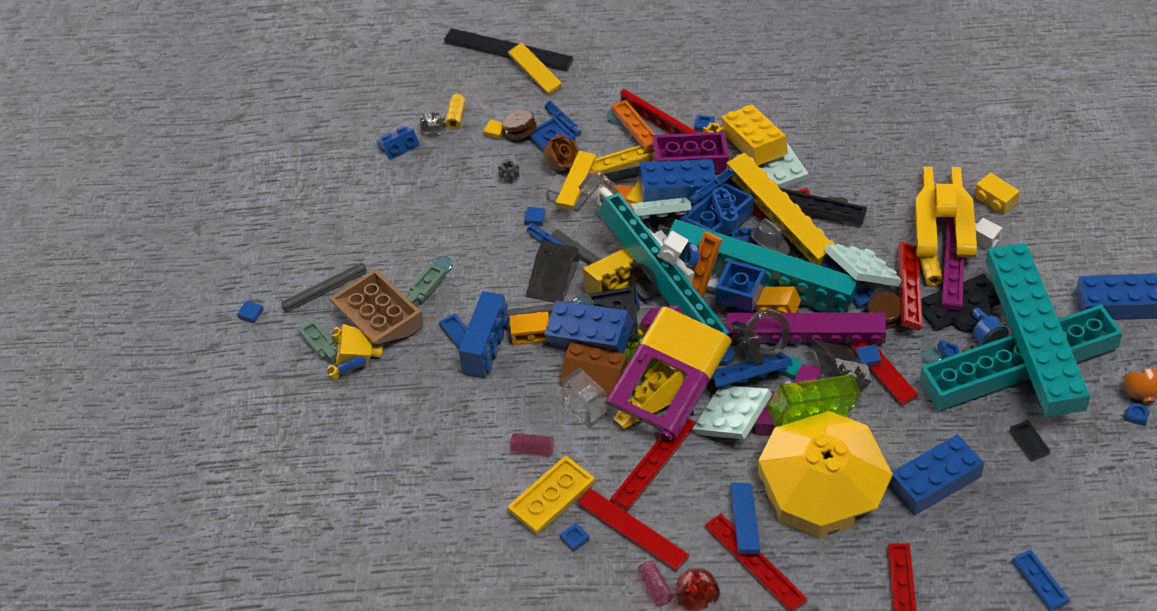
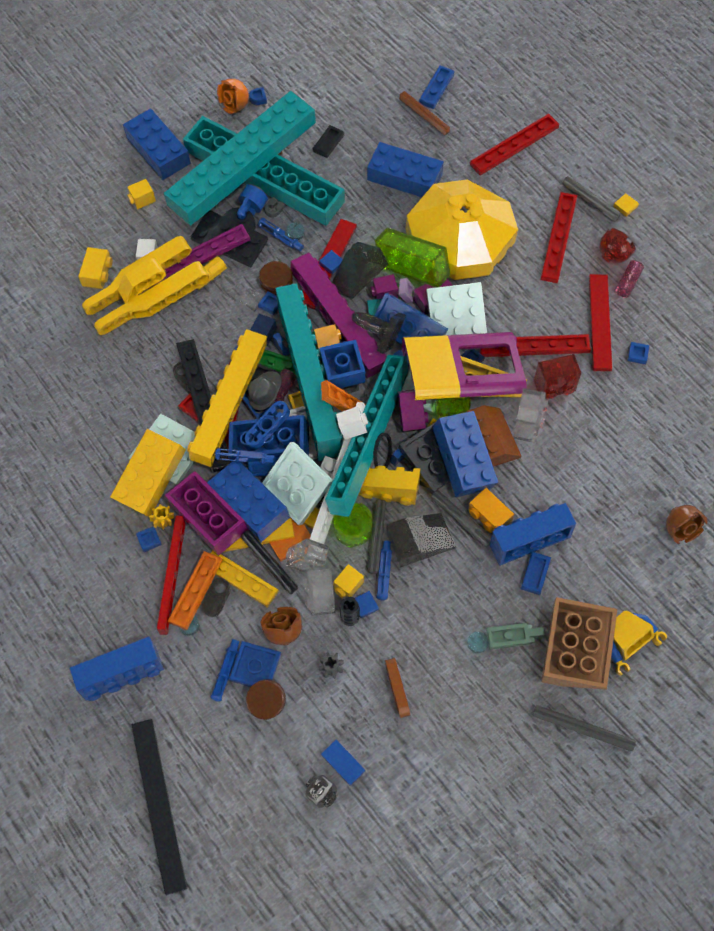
camera: 130 degrees left, 15 degrees up
blue tile [237,300,264,323] -> none
sand green hinge [298,320,337,364] -> none
blue bracket [377,126,420,159] -> none
yellow axle [445,94,466,130] -> none
yellow tile [483,119,505,139] -> none
yellow plate [507,455,596,535] -> none
yellow tile [508,43,562,96] -> none
clear pink axle [510,433,554,455] -> none
yellow tile [556,151,596,210] -> none
clear light blue tile [573,293,593,306] -> none
blue tile [683,244,699,268] -> none
blue tile [730,483,761,554] -> none
light aqua plate [824,244,902,286] -> none
red tile [898,241,923,331] -> none
blue tile [937,340,959,358] -> none
none -> blue brick [70,636,164,701]
none -> yellow brick [127,179,156,210]
none -> clear smoke piece [202,578,231,617]
none -> blue piece [258,218,304,251]
none -> blue tile [321,739,366,786]
none -> clear neon green brick [333,503,373,548]
none -> yellow brick [333,564,364,598]
none -> black axle [339,597,360,626]
none -> dark orange beam [385,658,410,718]
none -> dark orange axle [399,91,450,135]
none -> clear red brick [534,354,581,399]
none -> dark orange cylinder [666,505,708,544]

